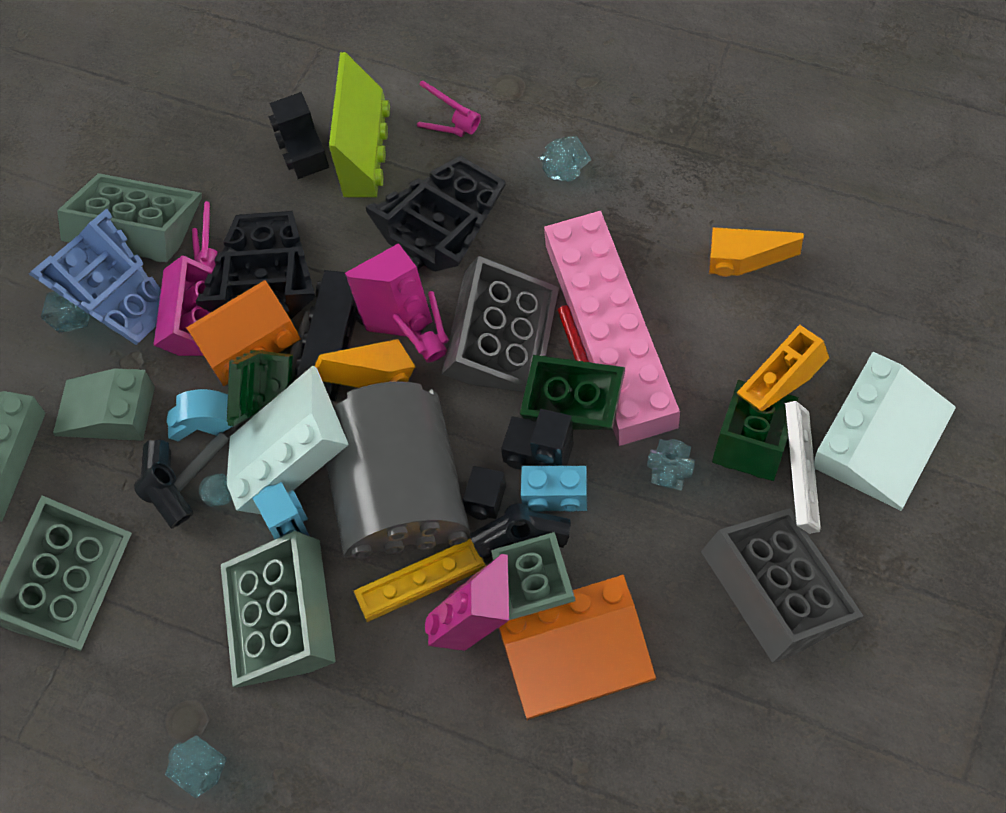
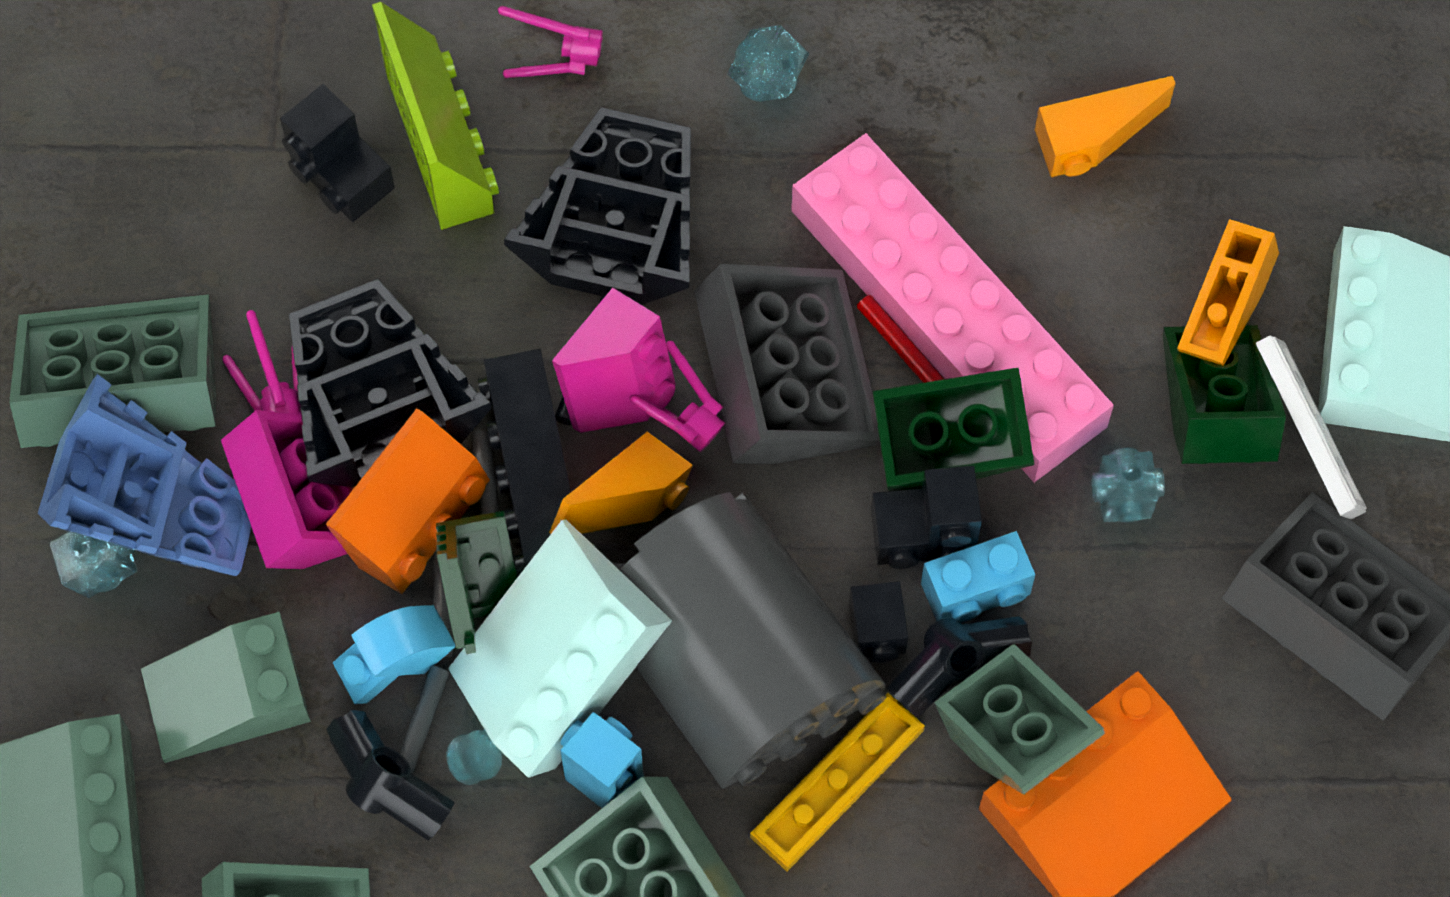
camera: 30 degrees left, 5 degrees up
dark pink slope [425,554,509,651] -> none

